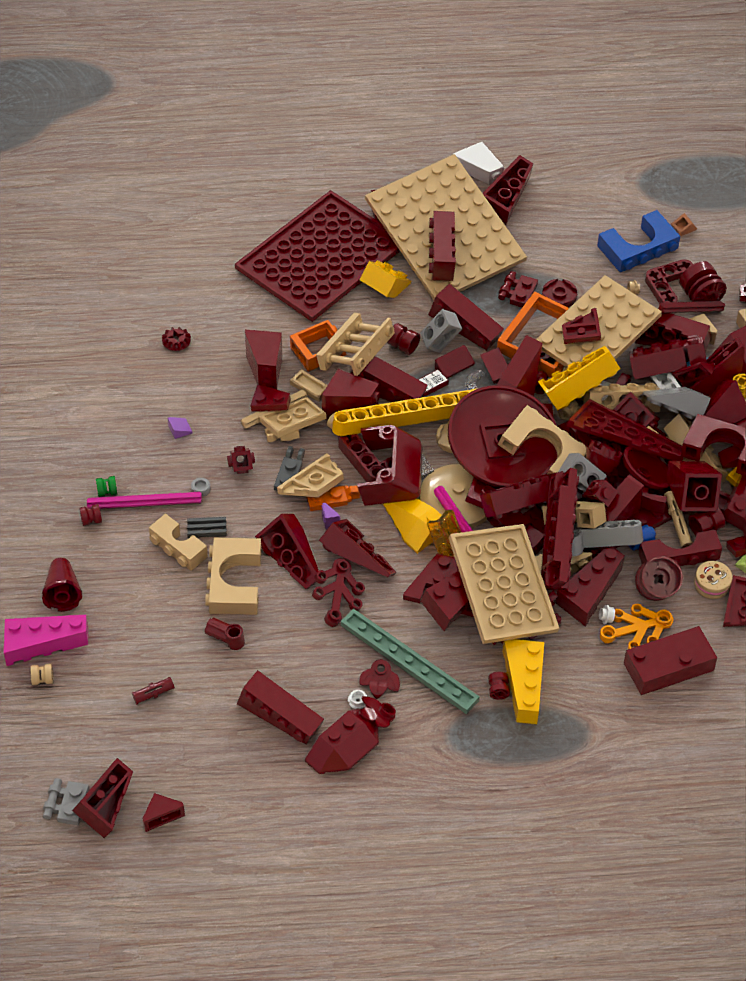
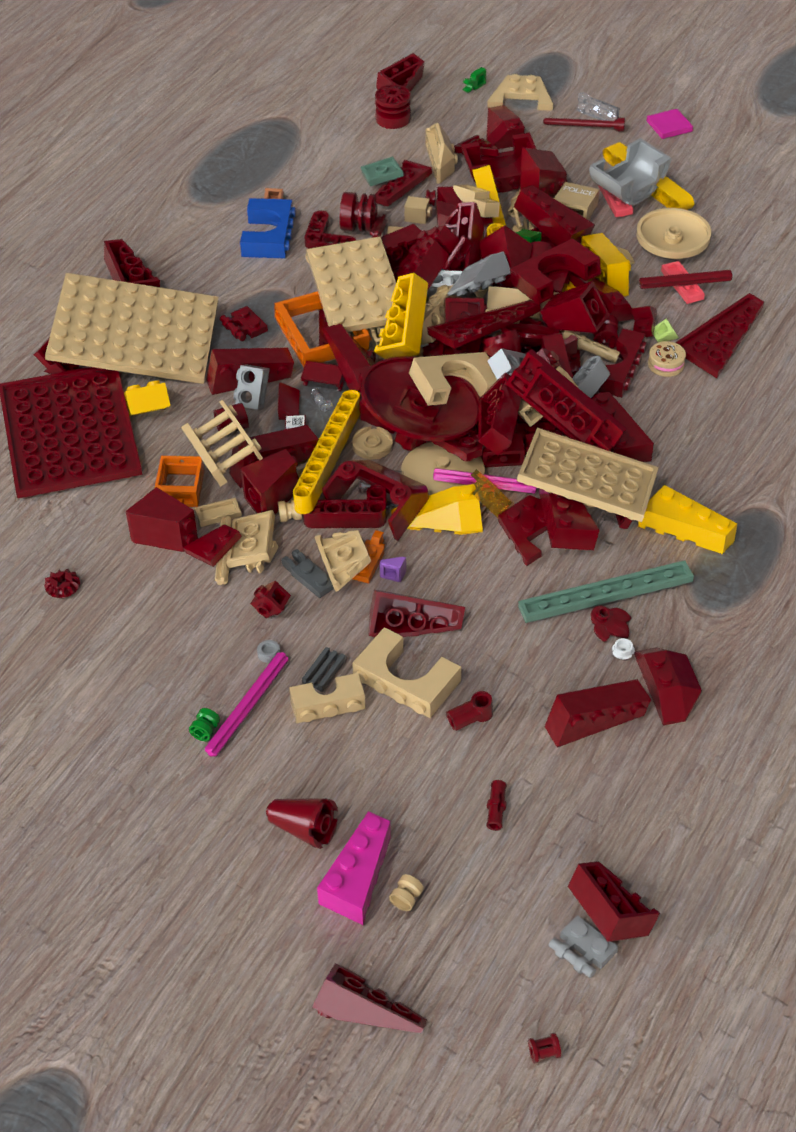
camera: 55 degrees left, 5 degrees down
dark red wheel [79,504,102,526] -> none
dark red slope [142,793,185,832] -> none
medium lavender slope [168,417,192,439] -> none
dark red plant [312,558,365,627] -> none
dark red wedge [319,519,396,577] -> none
dark red plate [359,696,396,728] -> none
dark red wedge [429,211,456,281] -> none
white slope [453,142,504,185] -> none
dark red wheel [488,671,510,700] -> none
dark red tile [542,279,578,307] -> none
dark red wing [562,308,601,344] -> none
white plate [599,605,615,625] -> none
light orange plant [600,604,674,649] -> none
dark red brick [624,626,718,695] -> none
dark red wheel [635,556,683,601] -> none

